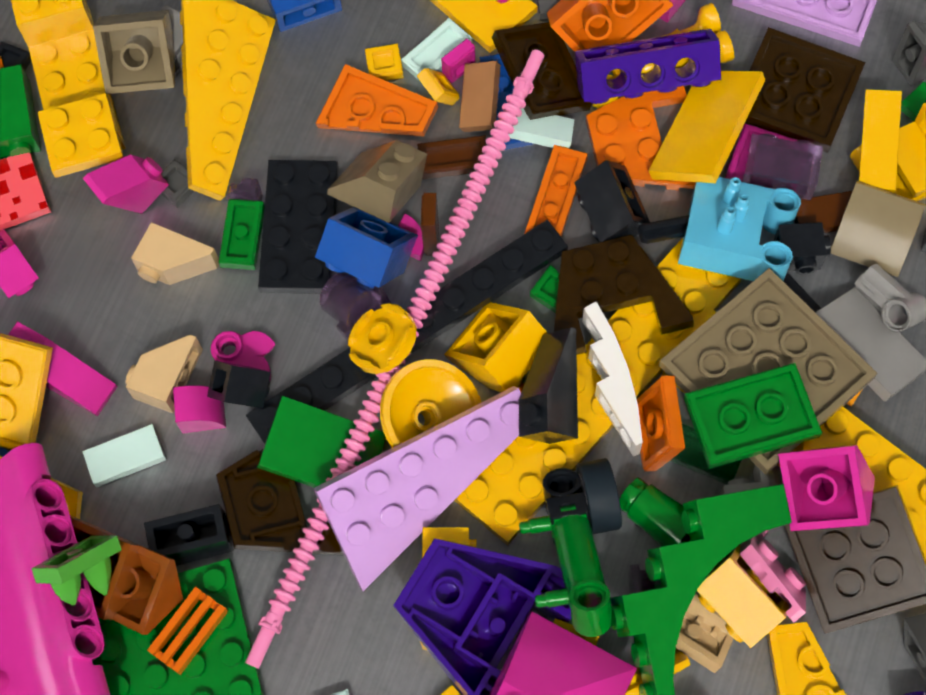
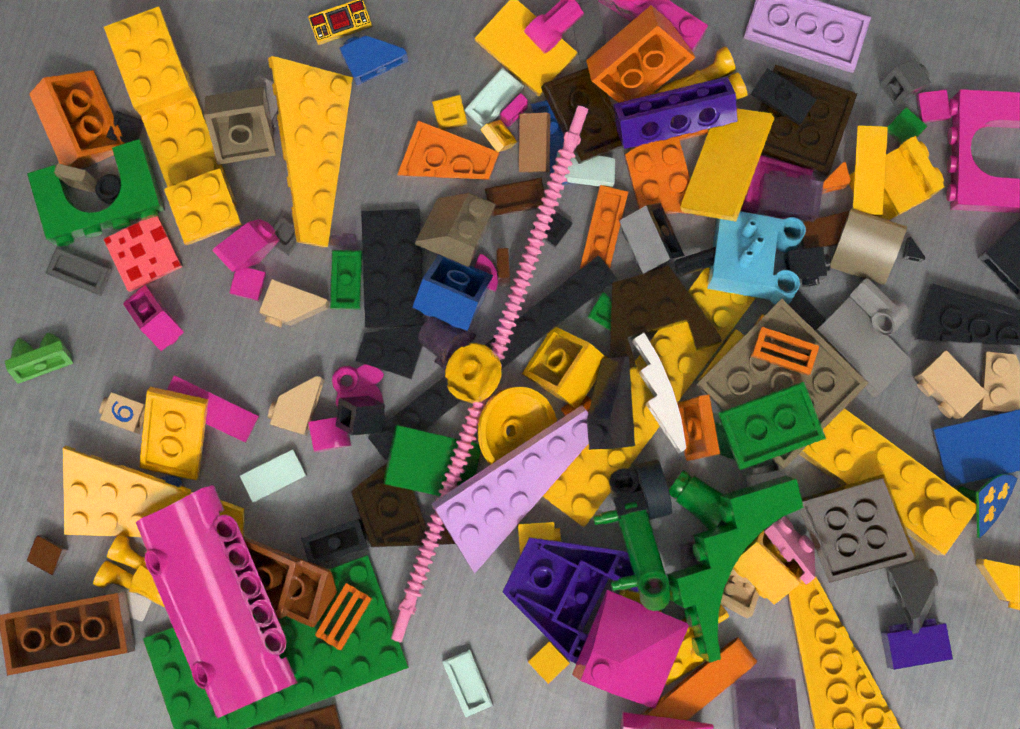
camera: 10 degrees left, 15 degrees up
bright green tile [31,535,122,606] -> none
dark pink slope [778,445,875,531] -> none
none -> dark pink tile [229,268,266,302]
none -> black wing [355,324,429,380]
none -> black tile [533,212,573,248]
none -> black plate [750,68,816,126]
none -> orange tile [751,327,820,376]
none -> orange slope [816,161,851,195]

